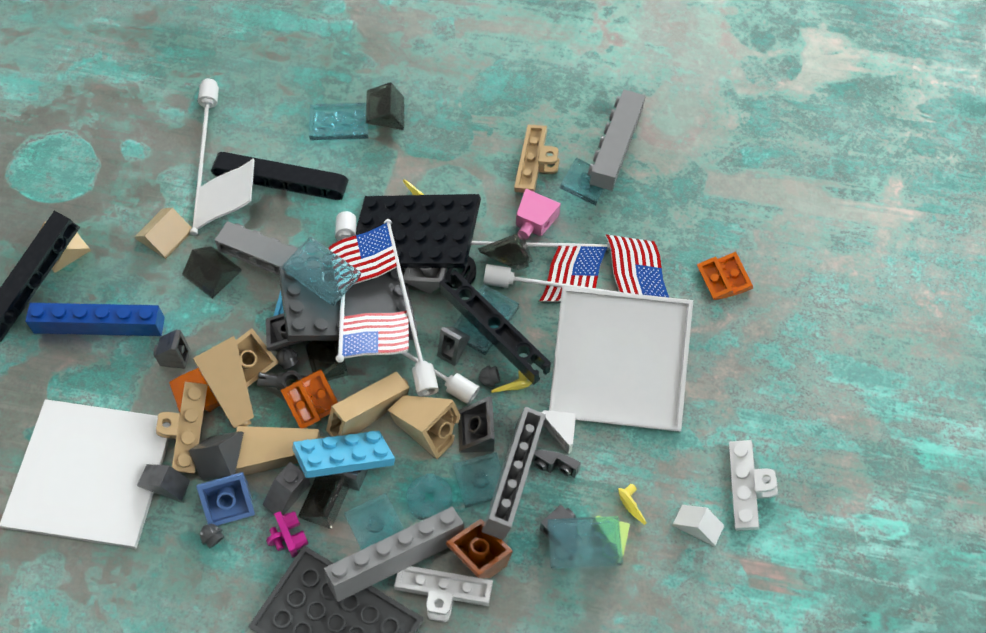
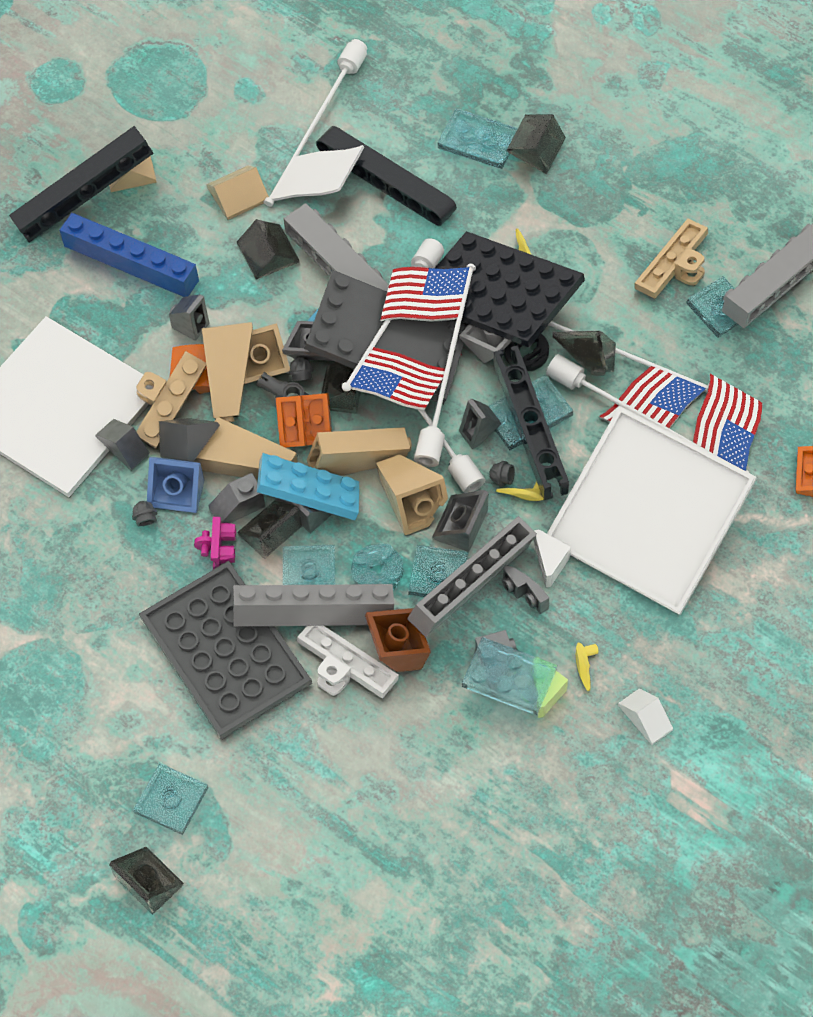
camera: 30 degrees right, 0 degrees up
clear light blue plate [282,236,361,306] -> none
bright pink torso [516,189,561,239] -> none
white plate [729,440,778,531] -> none

